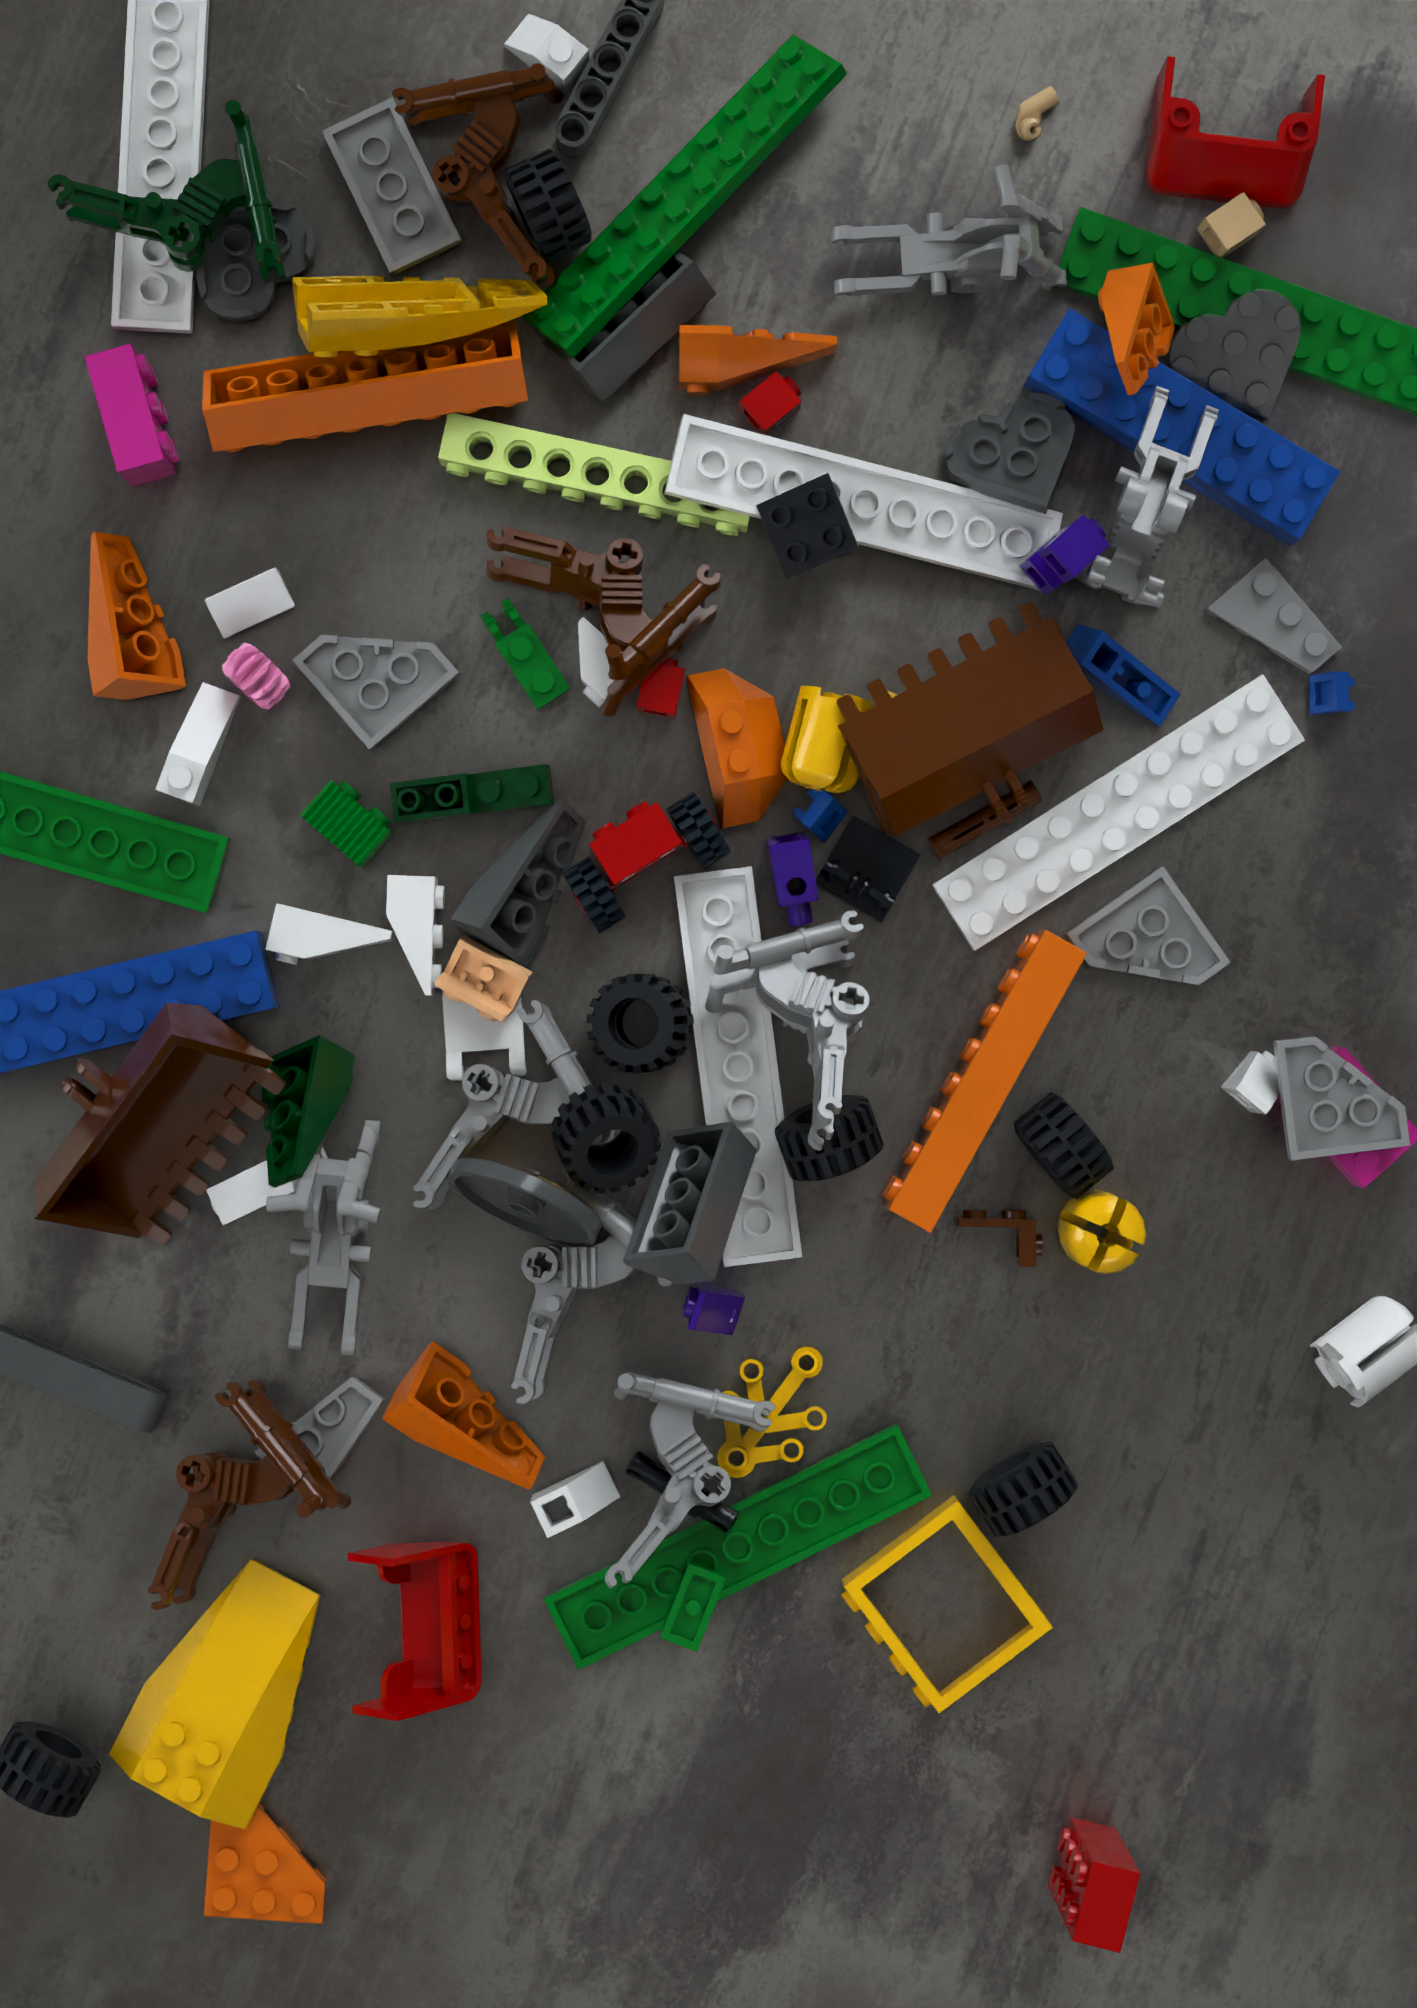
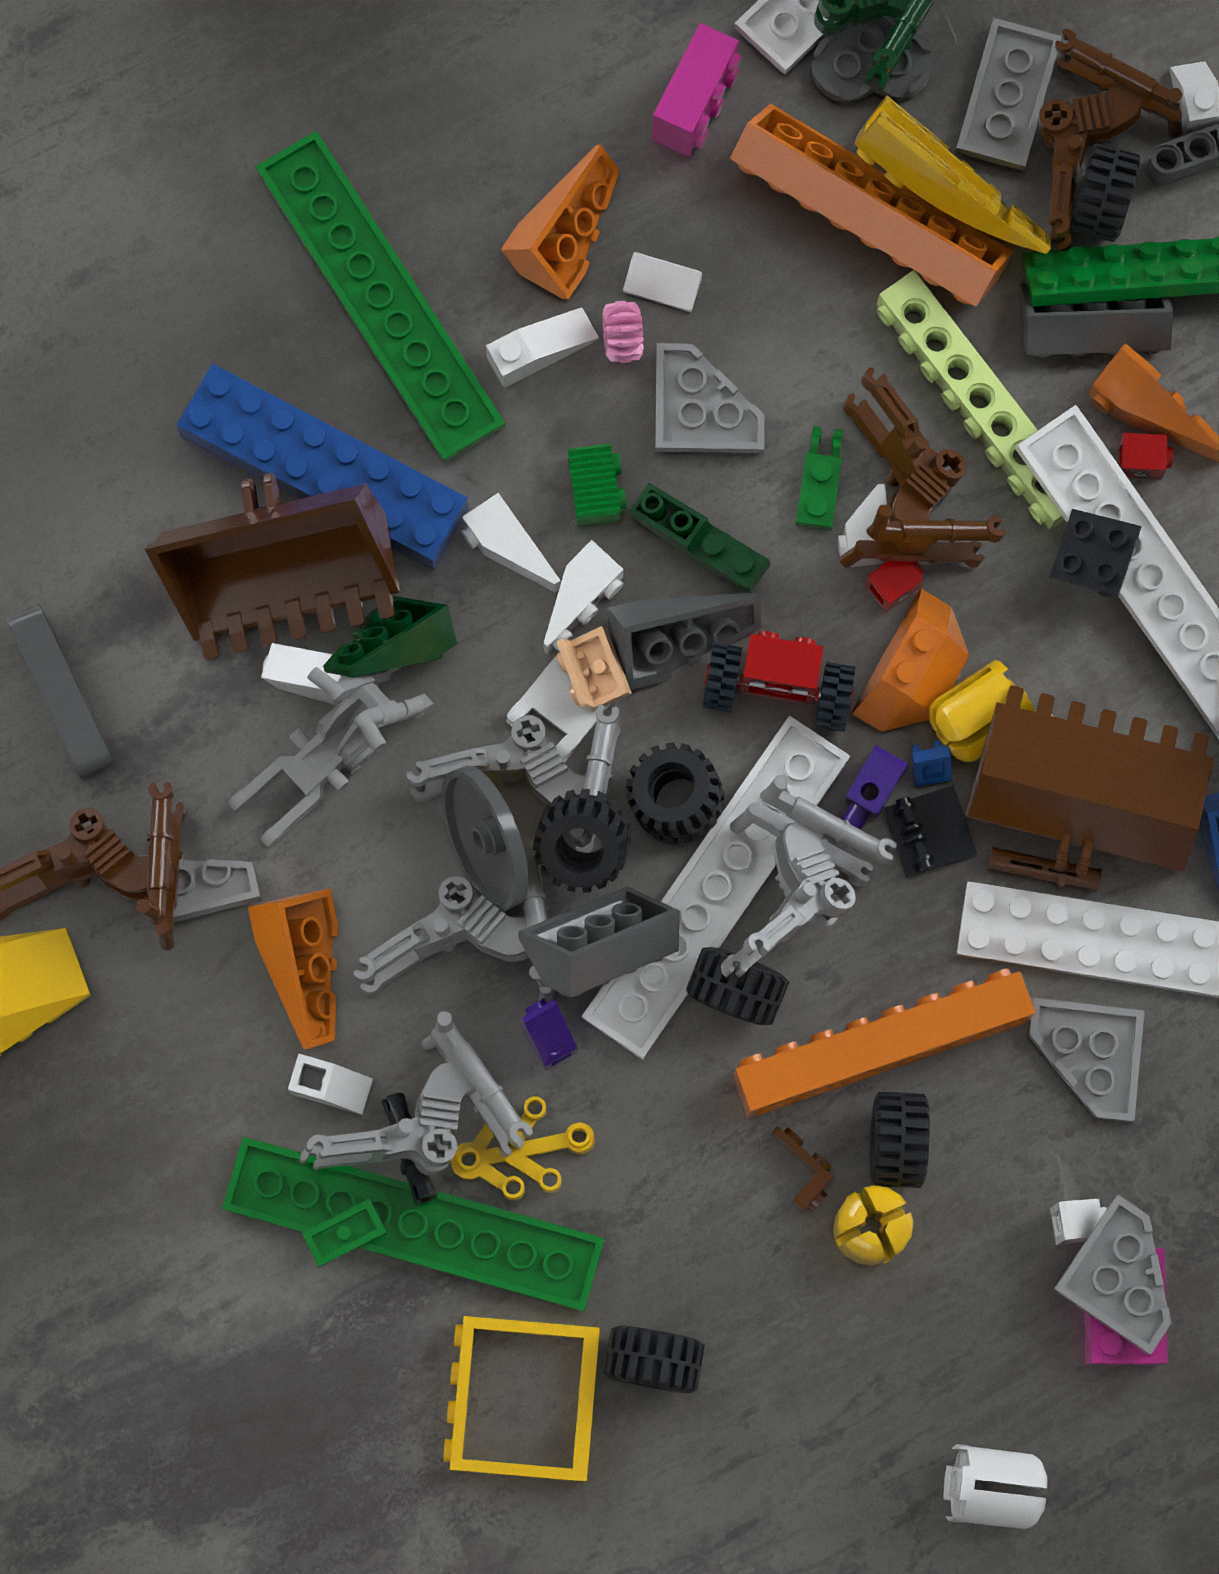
camera: 45 degrees right, 10 degrees down
red windscreen [348,1541,482,1721] -> none

